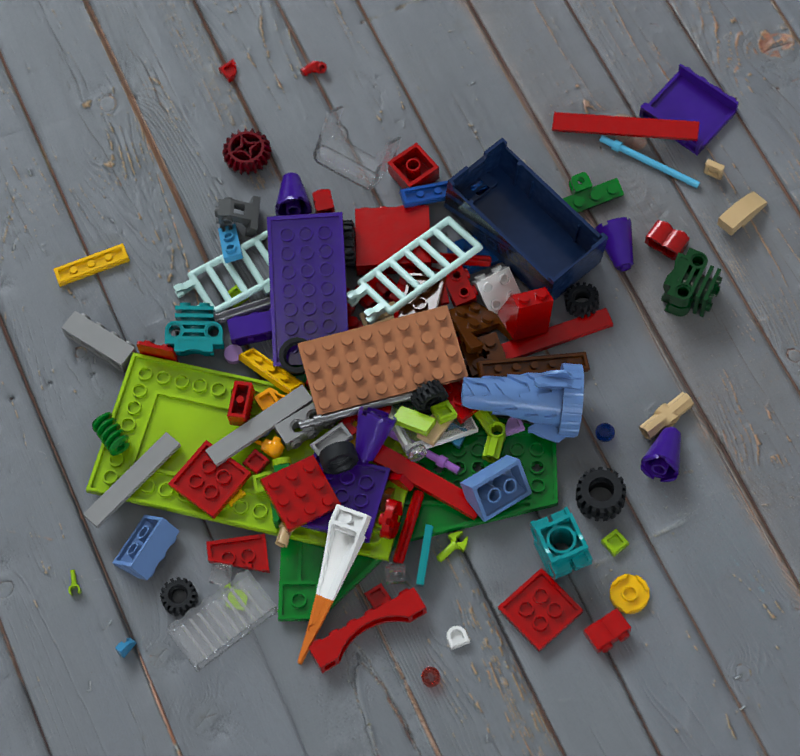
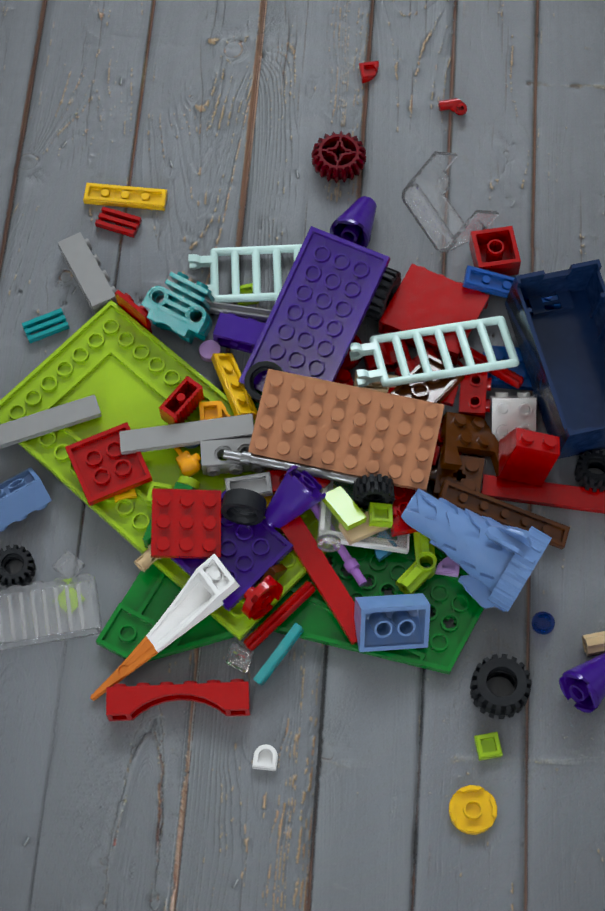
camera: 25 degrees right, 0 degrees up
green piece [92,412,130,456] -> none
red wing [206,533,270,573] -> none
dark grey tile [215,196,260,237] -> none
dark azure hinge [218,223,243,264] -> none
red tile [242,449,270,475] -> none
red brick [312,189,335,213] -> none
red tile [364,583,391,609] -> none
red tile [388,473,414,491] -> none
clear red bush [421,667,440,687] -> none
lime bar [436,531,468,562] -> none
red plate [497,568,583,652] -> none
teal piece [530,507,593,580] -> none
red brick [583,608,631,653] -> none
none -> teal tile [22,308,70,344]
none -> red tile [95,206,142,238]

